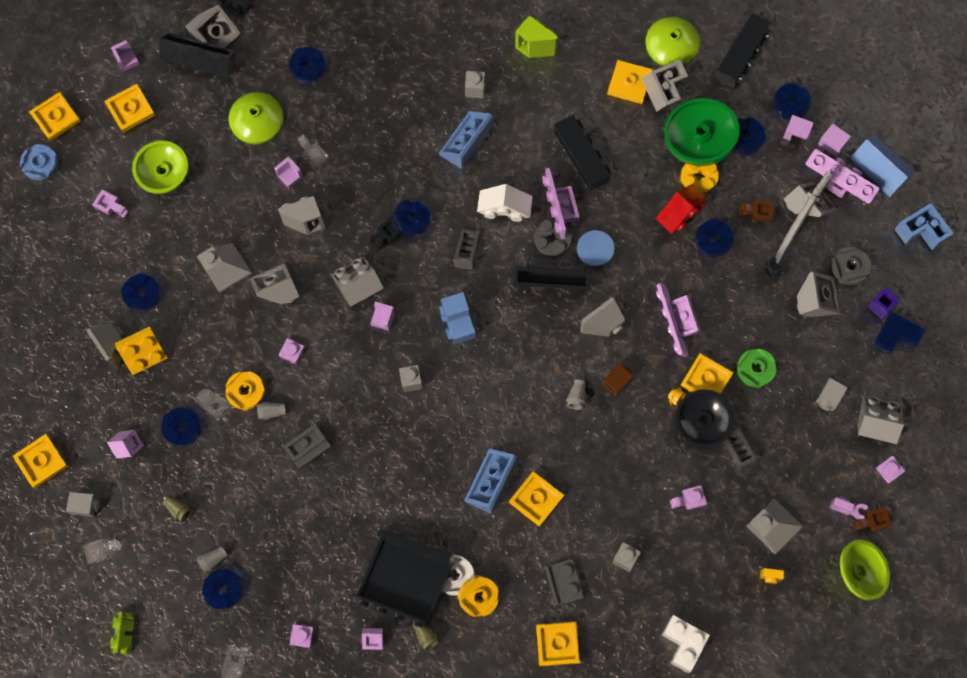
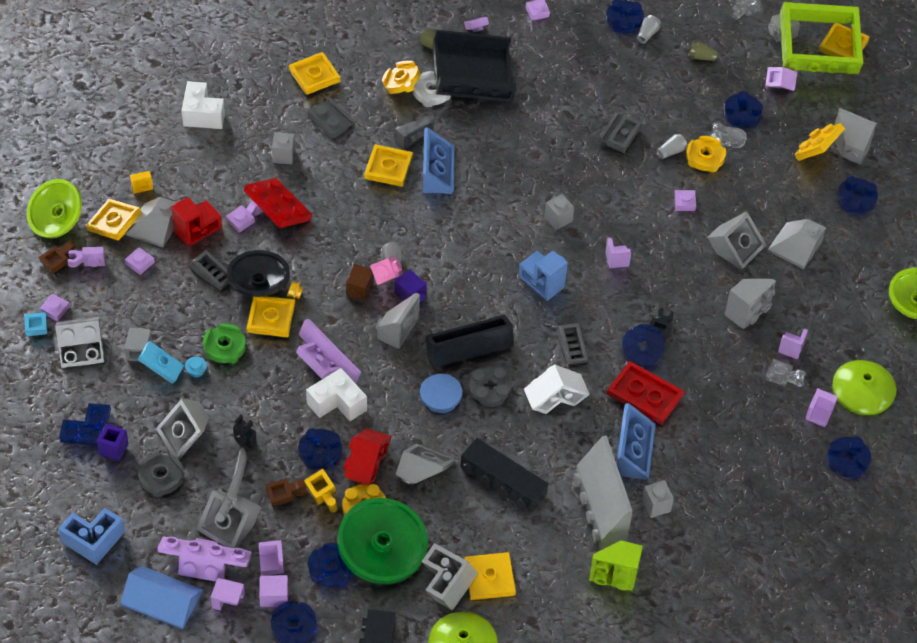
camera: 150 degrees right, 20 degrees down
light grey slope [331,257,383,307] -> none
lavender bracket [542,168,579,239] -> none
none -> medium azure plate [24,312,48,336]
none -> yellow plate [85,199,142,241]
none -> lavender plate [125,247,155,275]
none -> medium azure plate [138,341,184,384]
none -> red brick [171,197,222,247]
none -> medium azure plate [185,357,207,377]
none -> red plate [243,178,313,228]
none -> lavender panel [258,540,284,576]
none -> yellow brick [304,469,338,513]
none -> white brick [306,368,367,421]
none -> bright pink brick [370,257,403,285]
none -> flat silver slope [394,115,434,150]
none -> dark purple brick [394,269,427,303]
none -> light grey slope [396,444,456,484]
none -> light grey slope [574,436,633,550]
none -> red plate [607,361,684,425]
none -> lime window [780,2,863,74]
none -> lavender panel [805,388,838,427]

